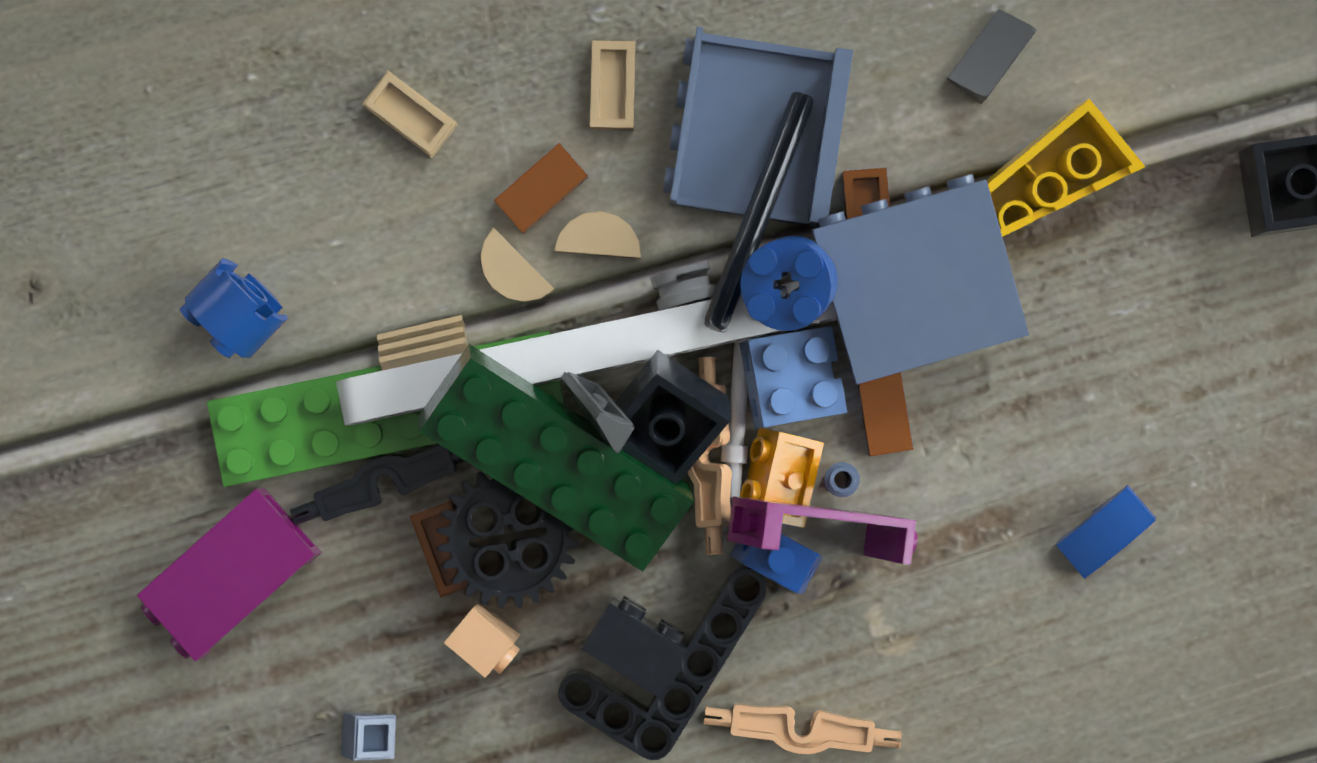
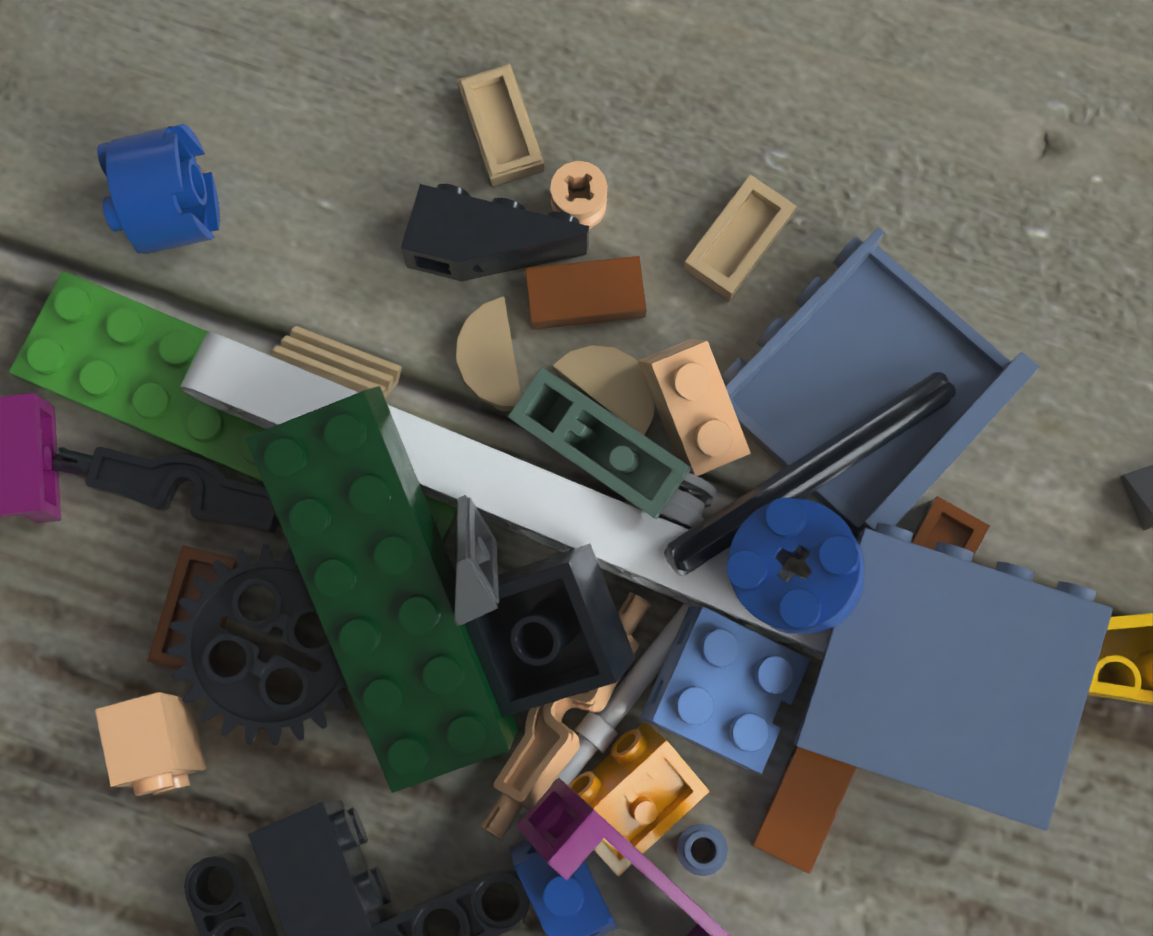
camera: 30 degrees right, 10 degrees down
none -> black slope [401,184,589,282]
none -> sand green slope [508,367,691,519]
none -> light nougat wheel [550,161,608,229]
none -> light nougat brick [638,338,751,476]

